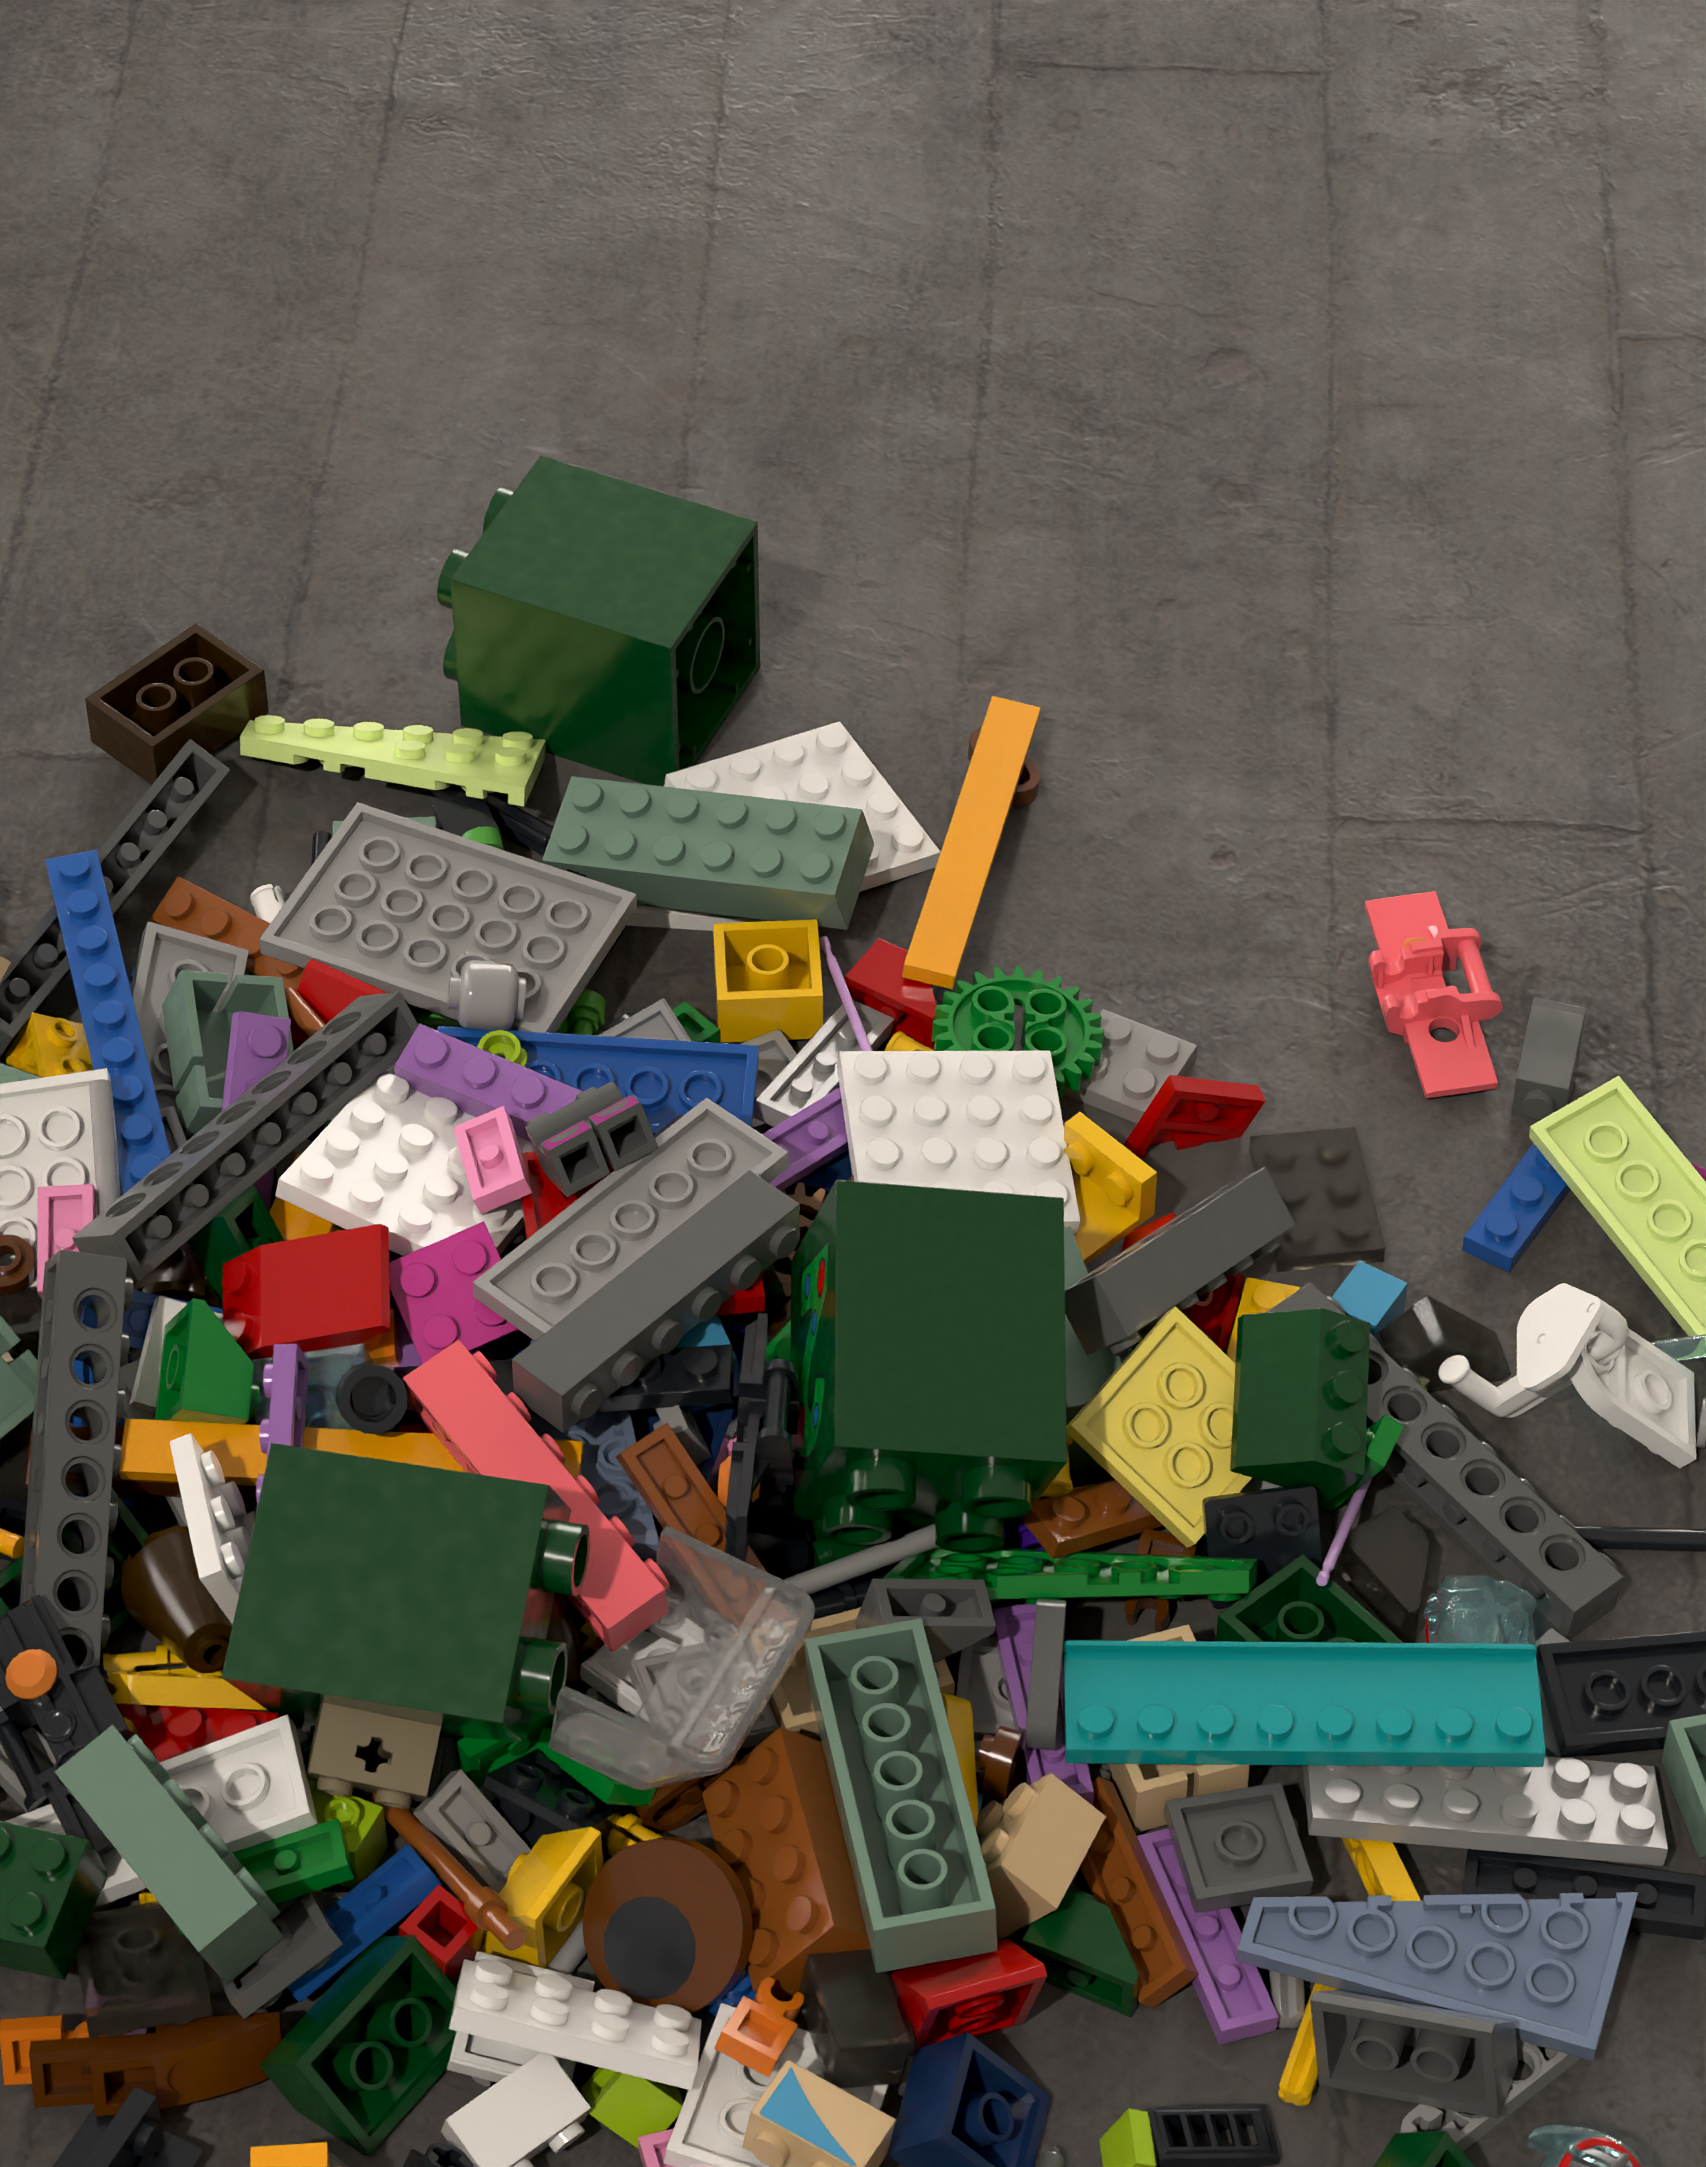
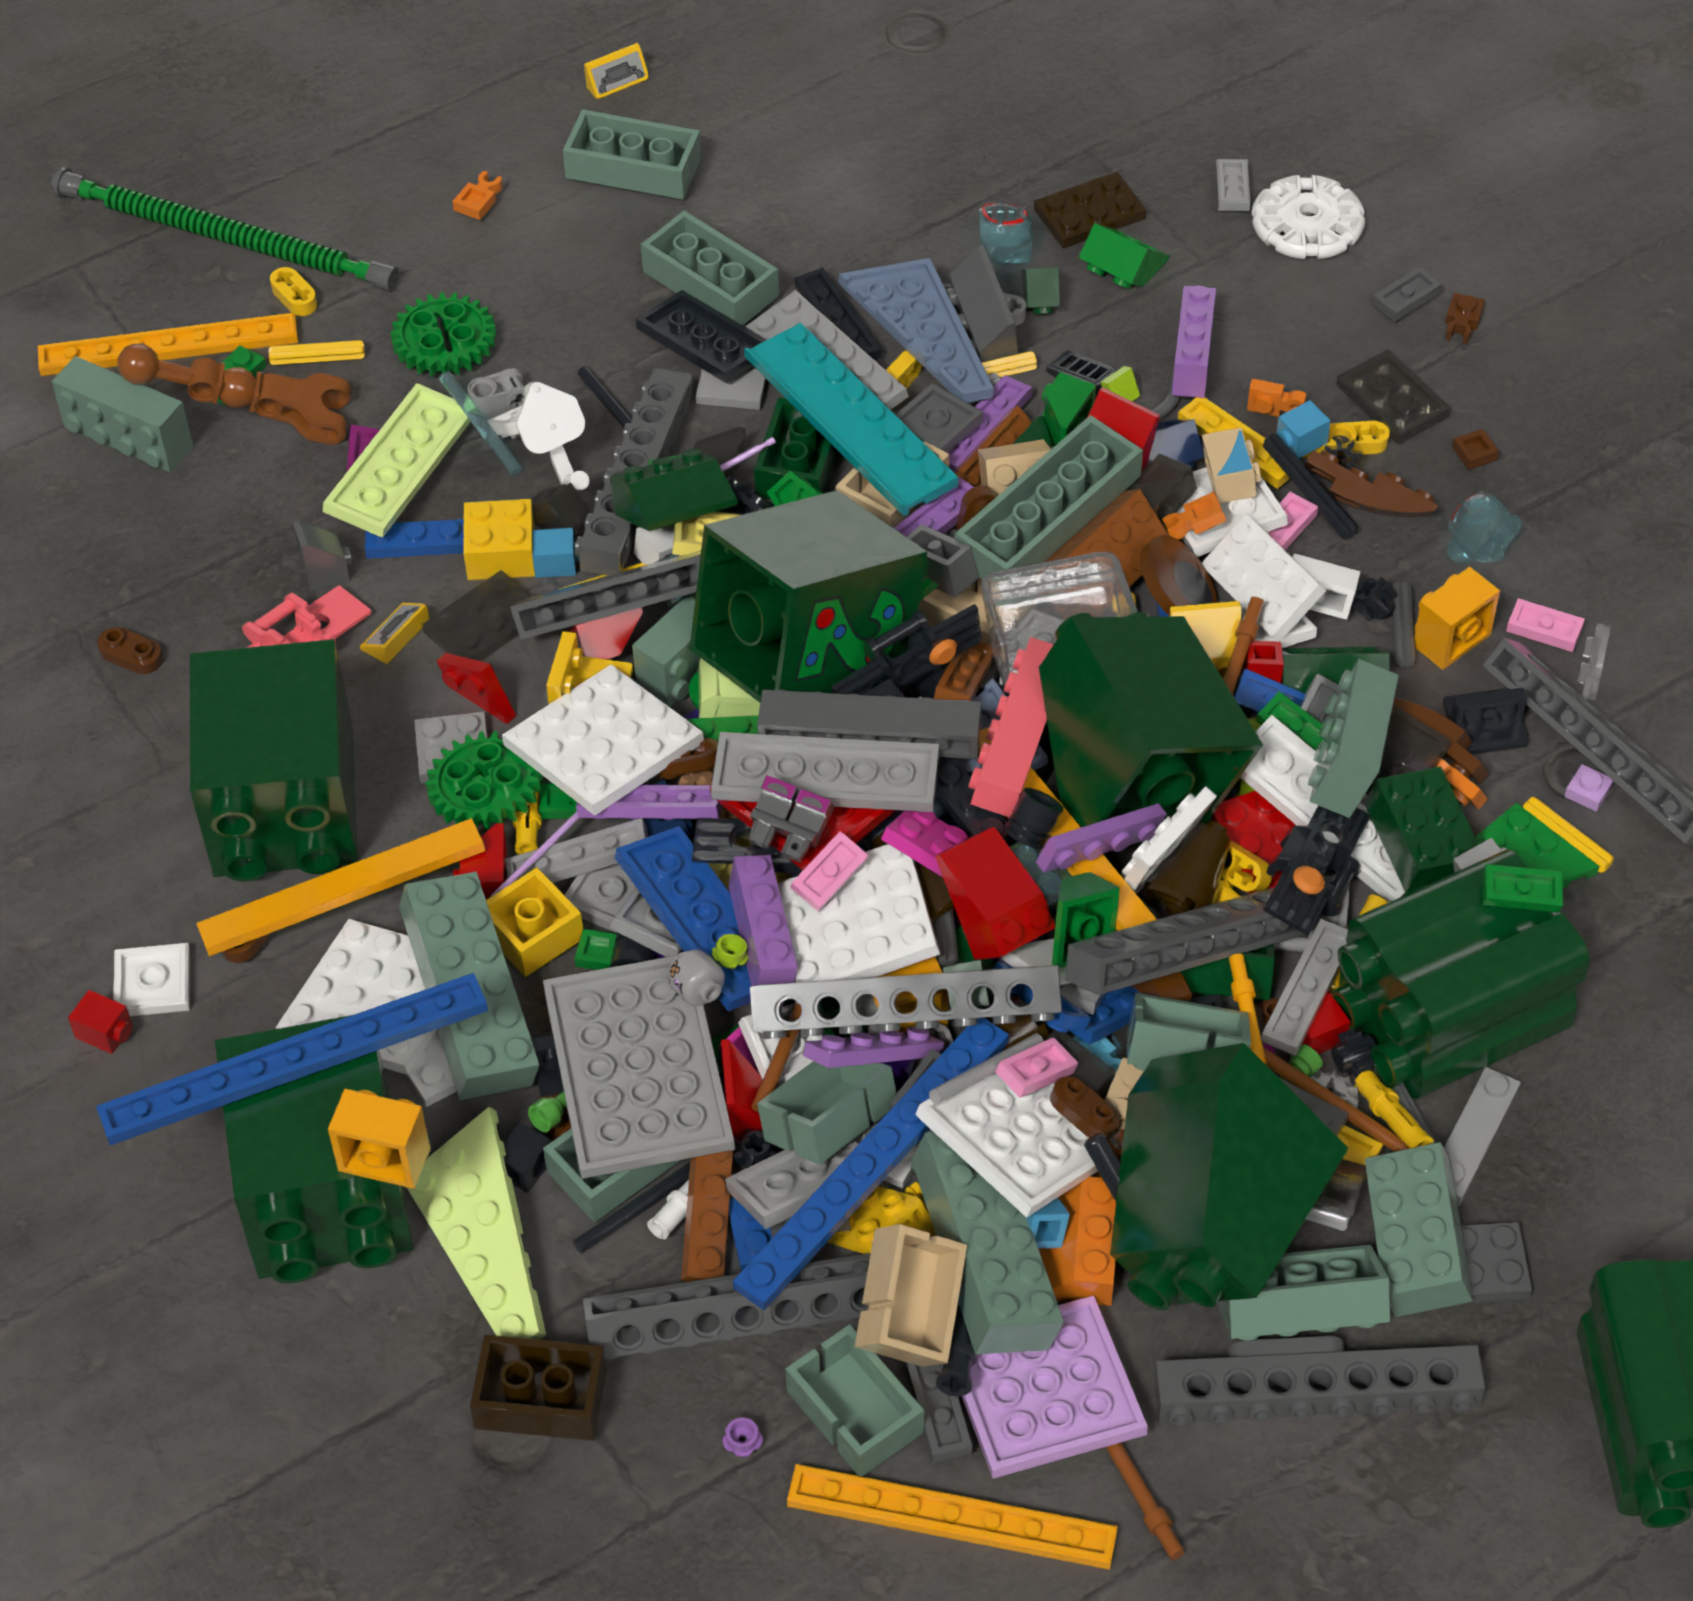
camera: 125 degrees left, 5 degrees up
dark grey beam [1025,1599,1066,1750] -> none
clear light blue piece [1423,1575,1537,1646] -> none
none -> red brick [68,990,133,1054]
none -> blue plate [96,972,488,1145]
none -> reddish brown plate [97,627,163,674]
none -> white tile [113,943,190,1016]
none -> dark green brick [190,639,358,882]
none -> light orange brick [328,1089,431,1189]
none -> yellow slope [360,602,430,664]
none -> yellow brick [463,499,535,580]
none -> green slope [1042,372,1096,447]

